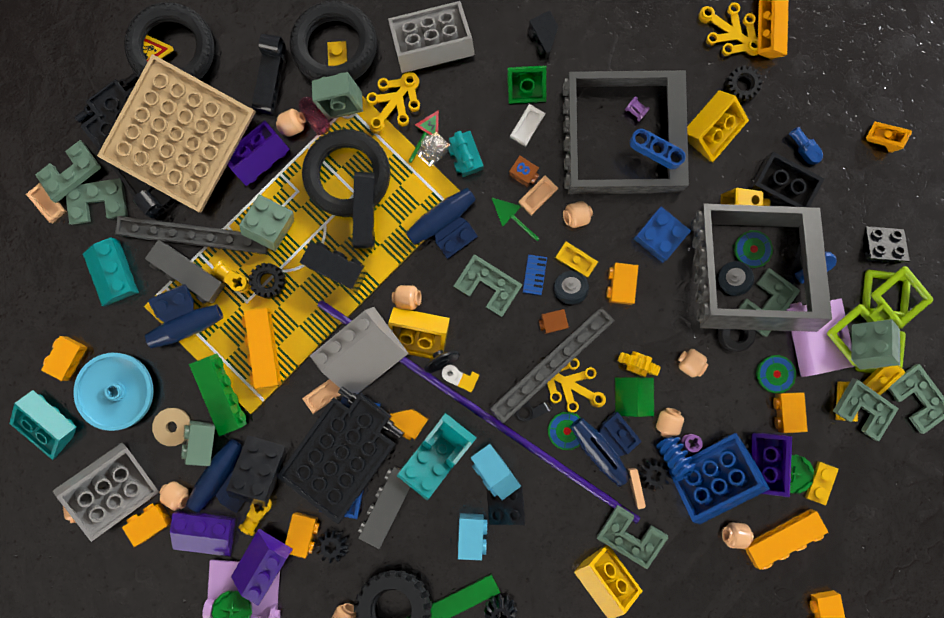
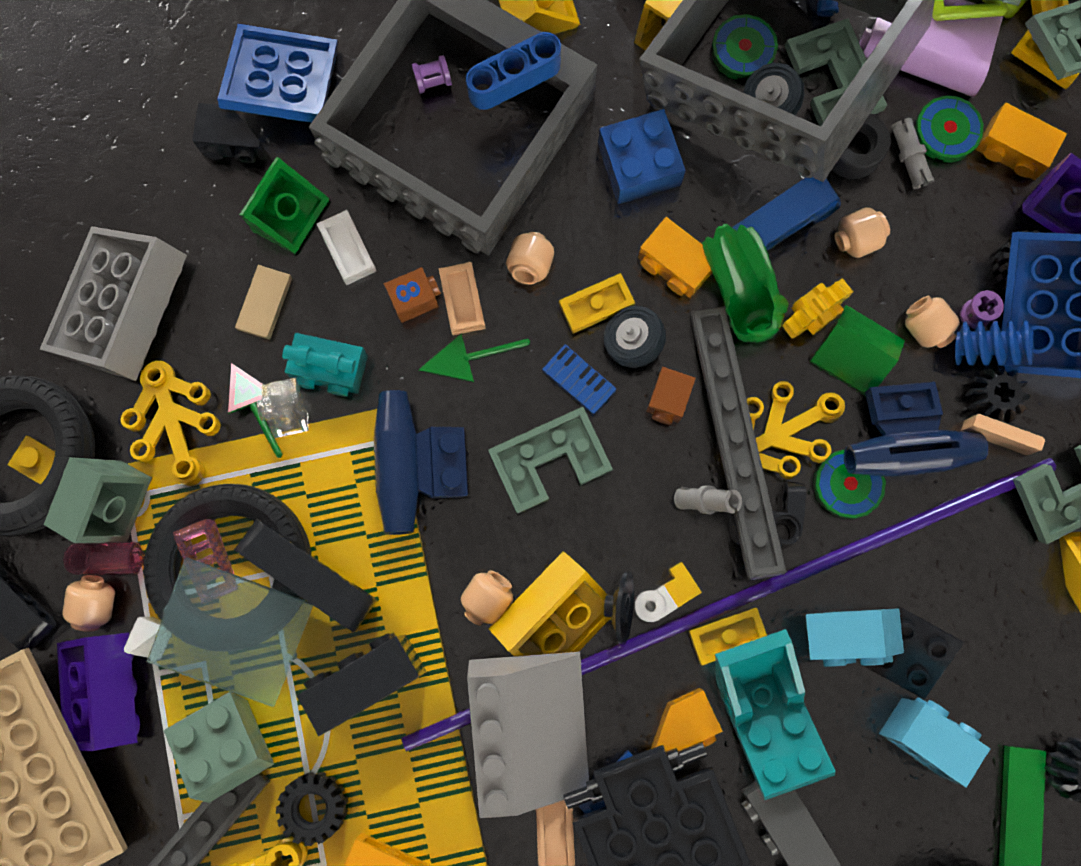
camera: 60 degrees left, 5 degrees down
none -> white slope [124,617,173,659]
none -> clear light blue piece [146,557,313,707]
none -> clear pink slope [173,519,240,603]
none -> plate [218,24,338,123]
none -> tan tile [235,265,292,340]
none -> light grey pin [674,485,742,514]
none -> yellow plate [688,607,767,666]
none -> green hair [702,224,789,343]
none -> blue beam [732,177,841,251]
none -> light grey pin [891,118,935,189]

